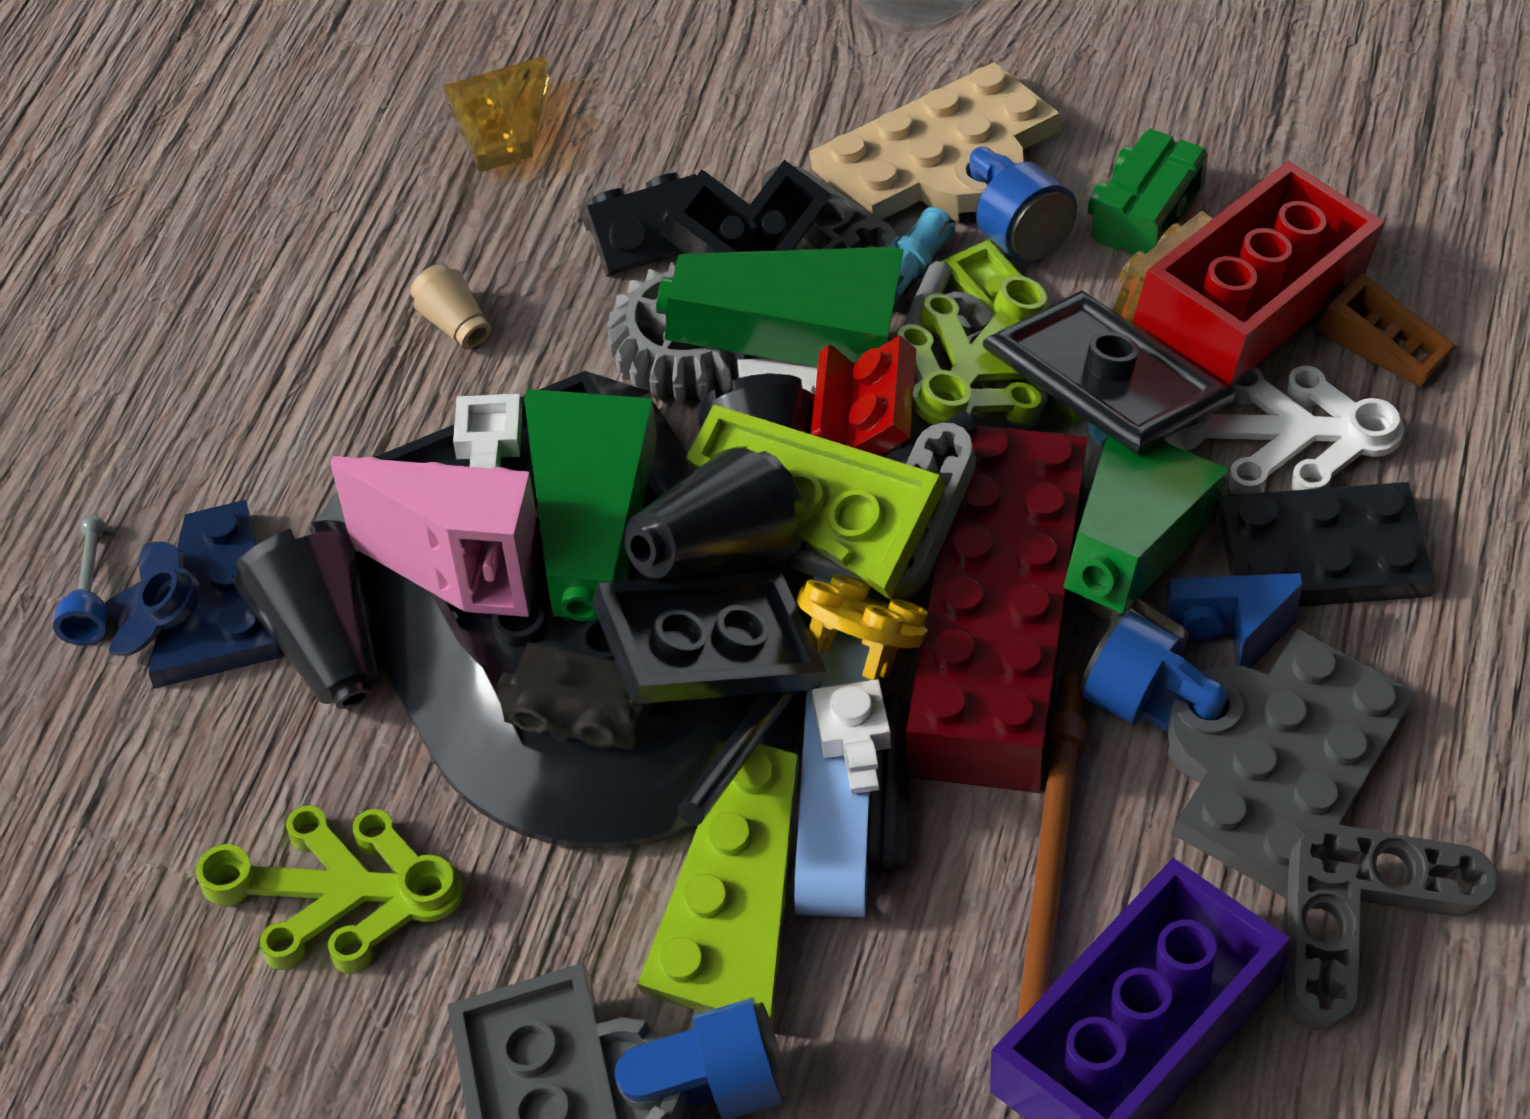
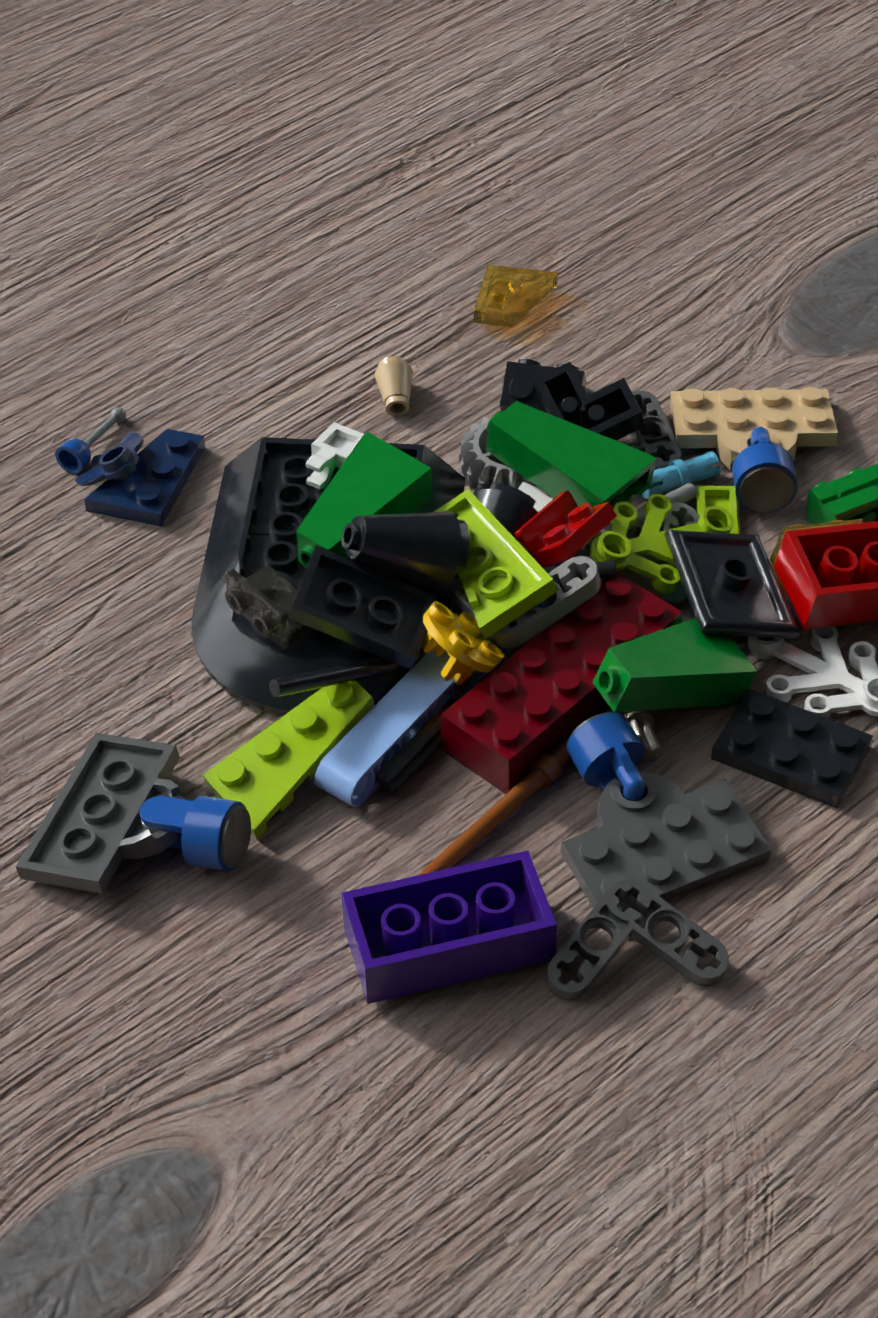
camera: 30 degrees right, 5 degrees down
lime plant [196,805,464,974] -> none
black cone [232,520,380,709] -> none
bright pink slope [330,456,543,617] -> none
white plate [812,679,891,794] -> none
blue slope [1165,573,1302,668] -> none

